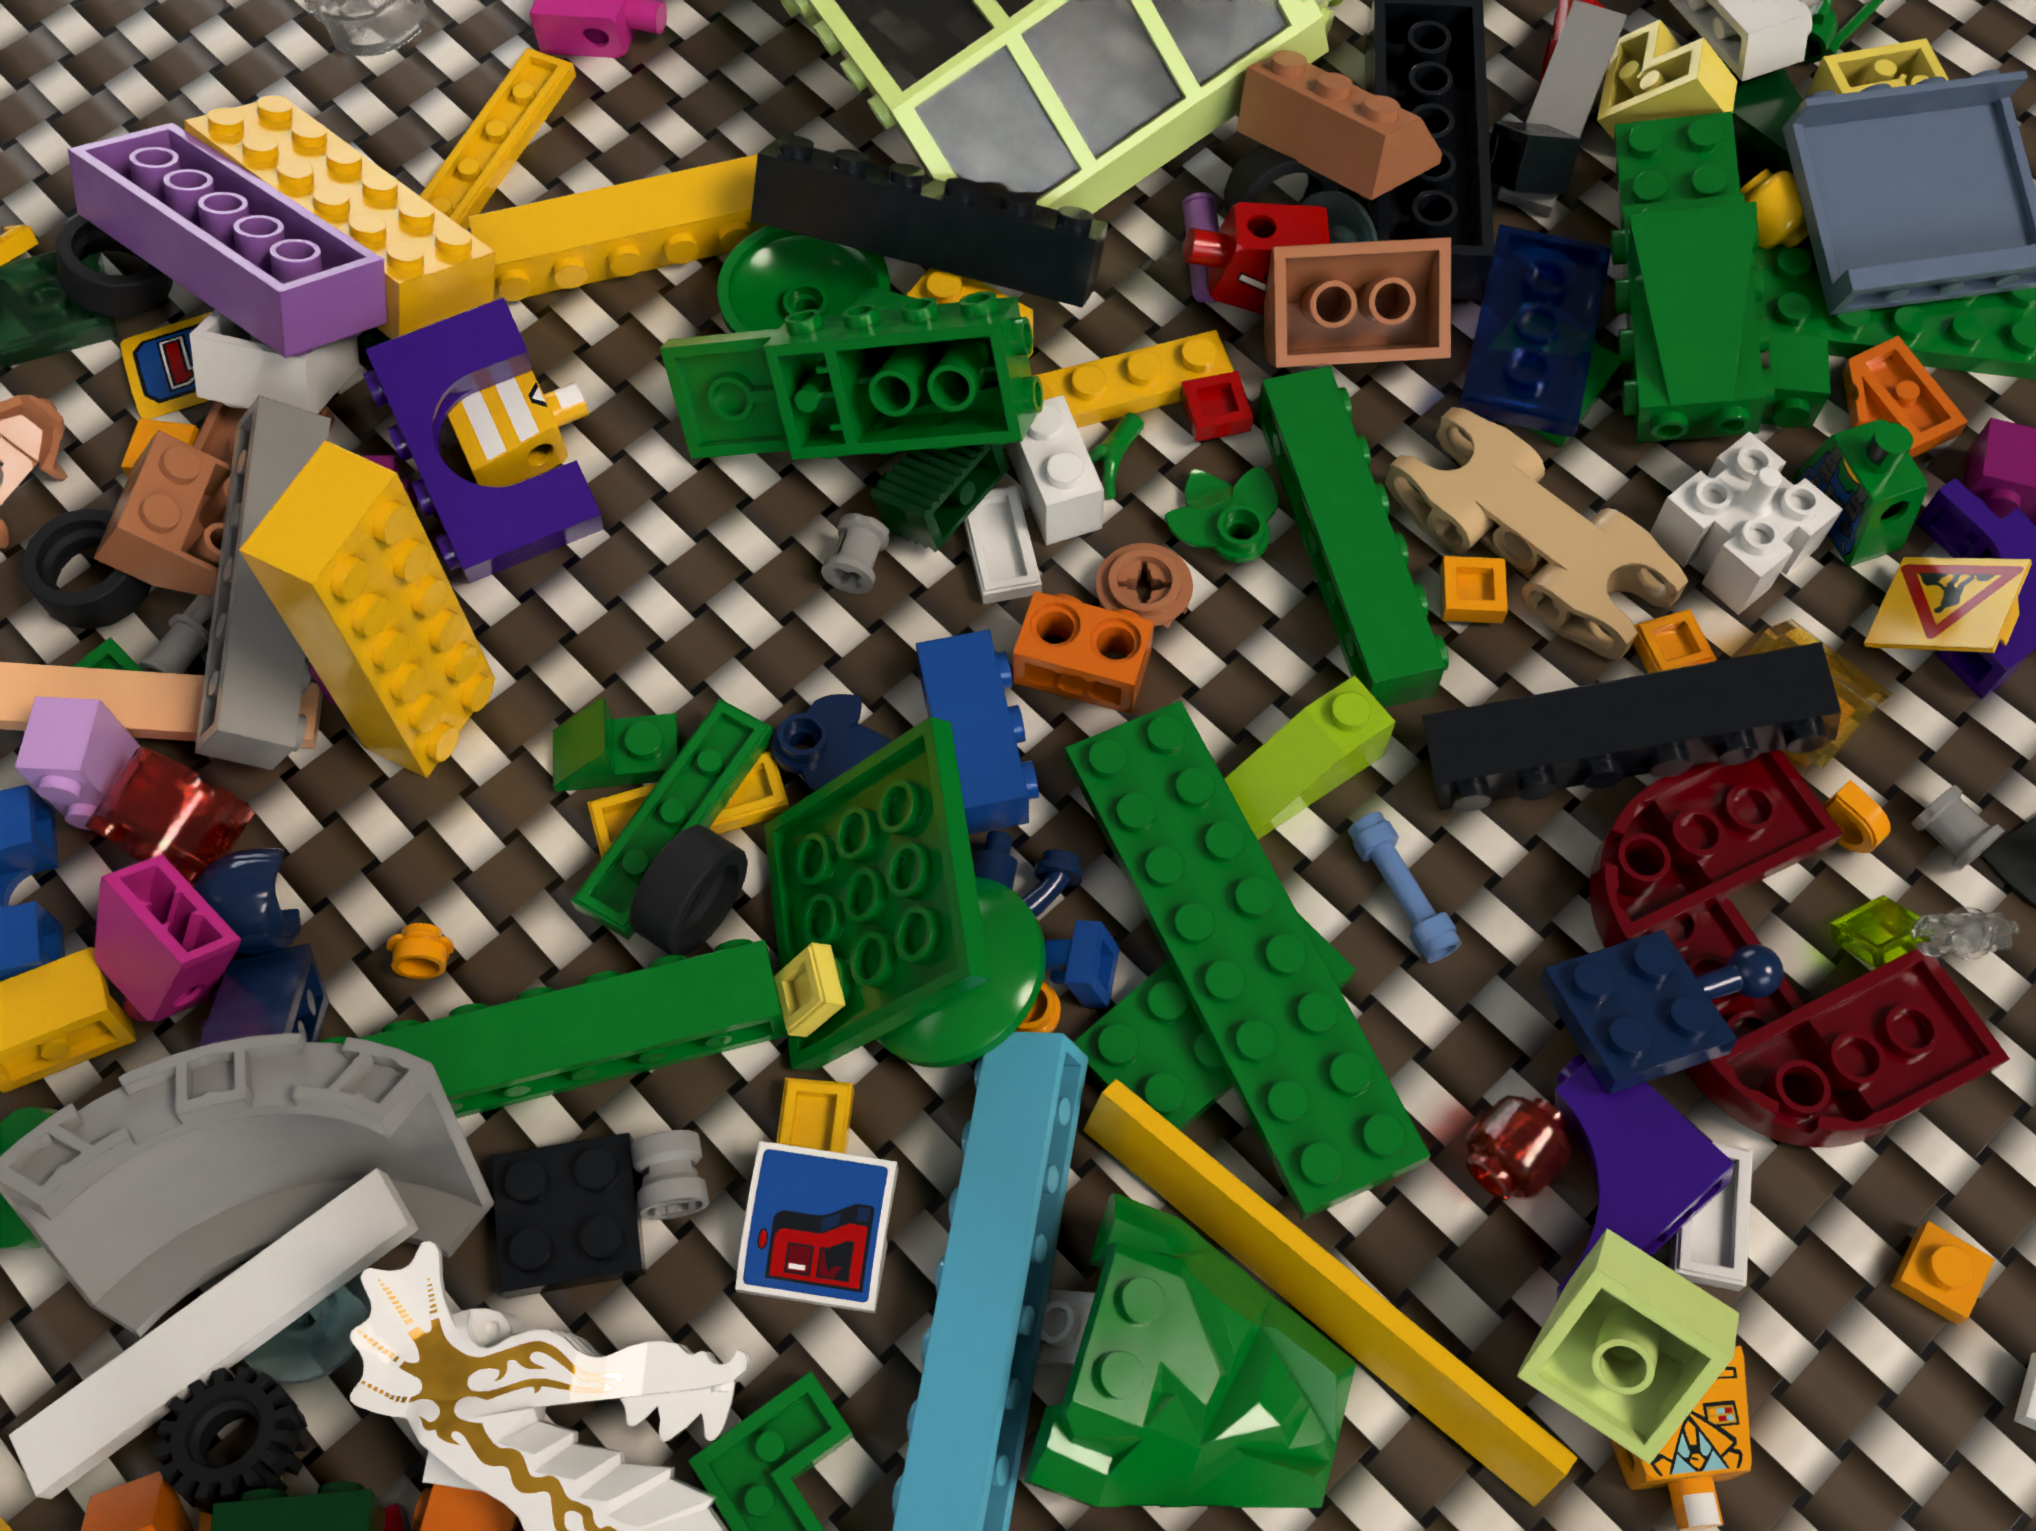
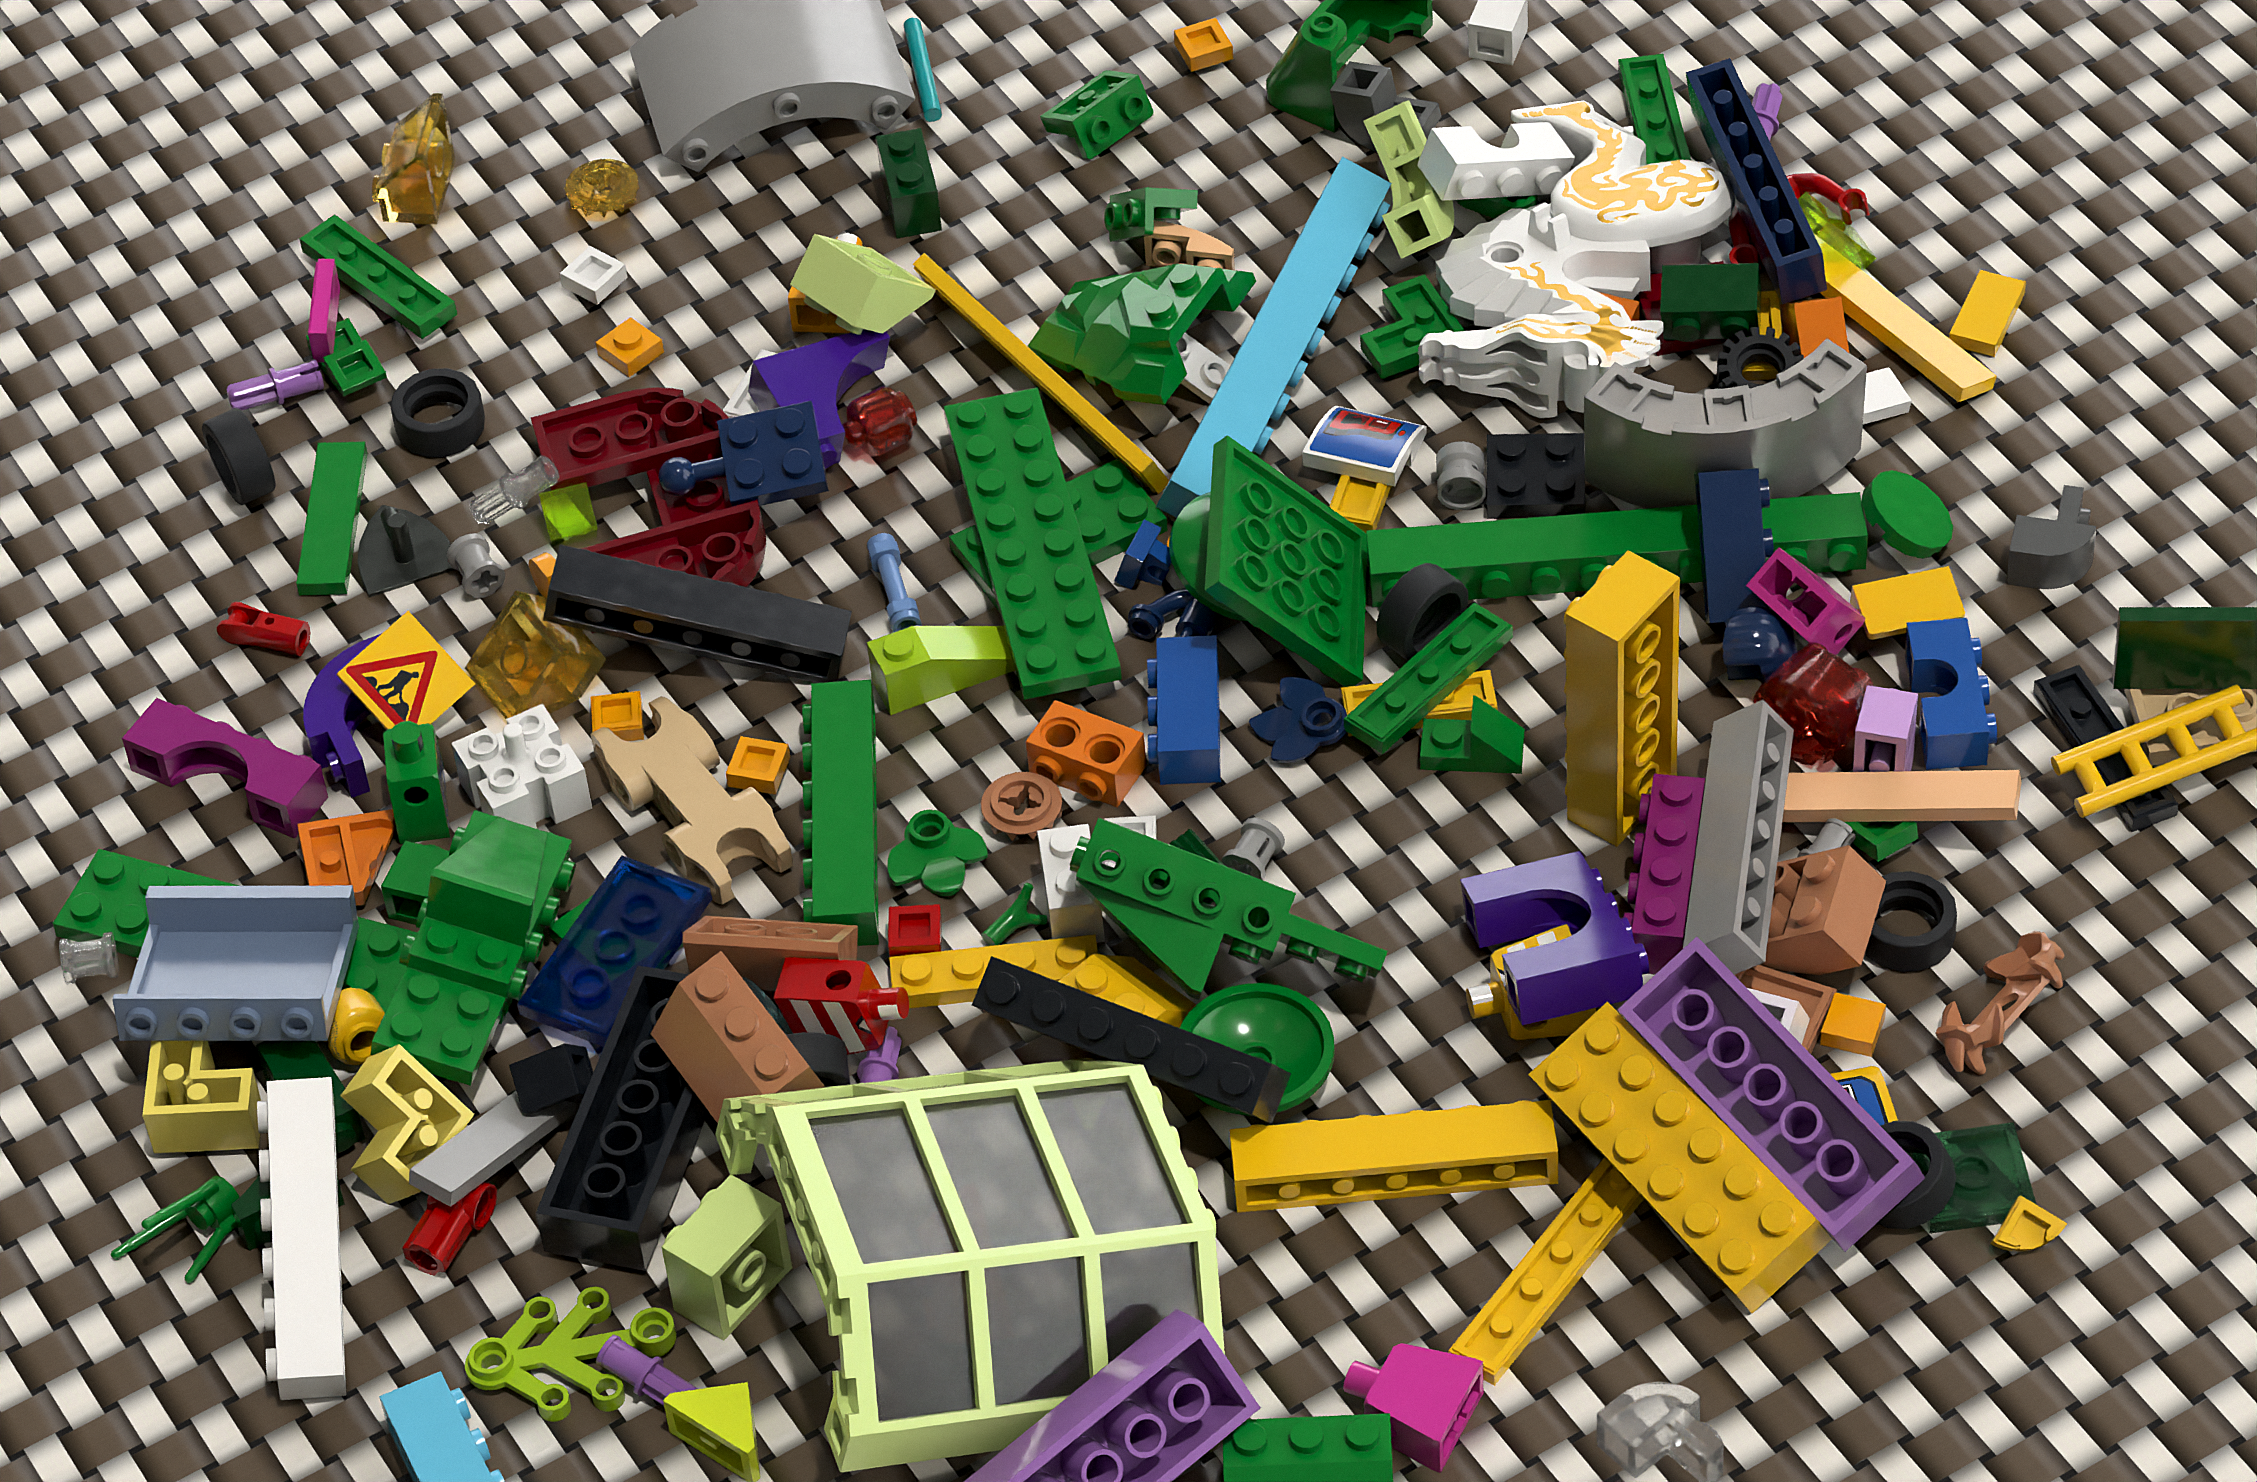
camera: 165 degrees left, 15 degrees down
light yellow tile [774,943,846,1037] -> none

